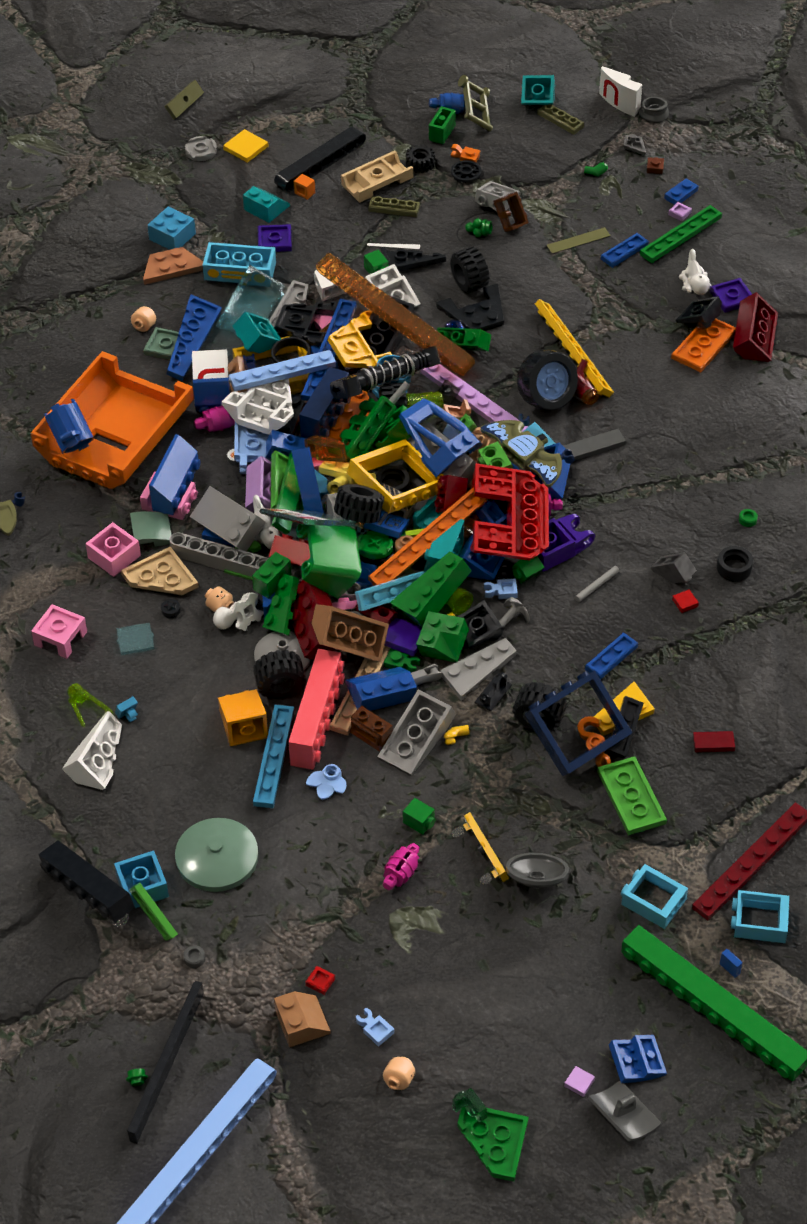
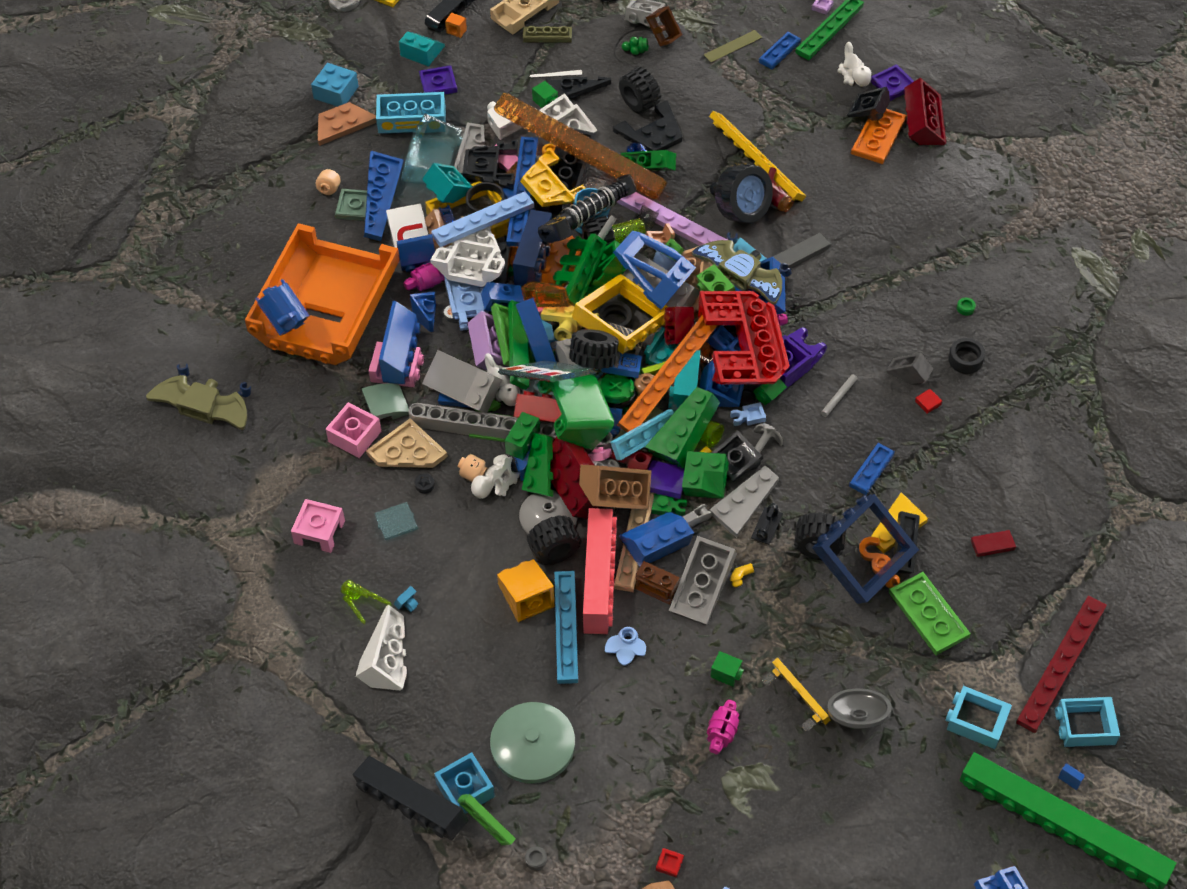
camera: 10 degrees left, 5 degrees up
none -> blue slope [410,292,436,332]

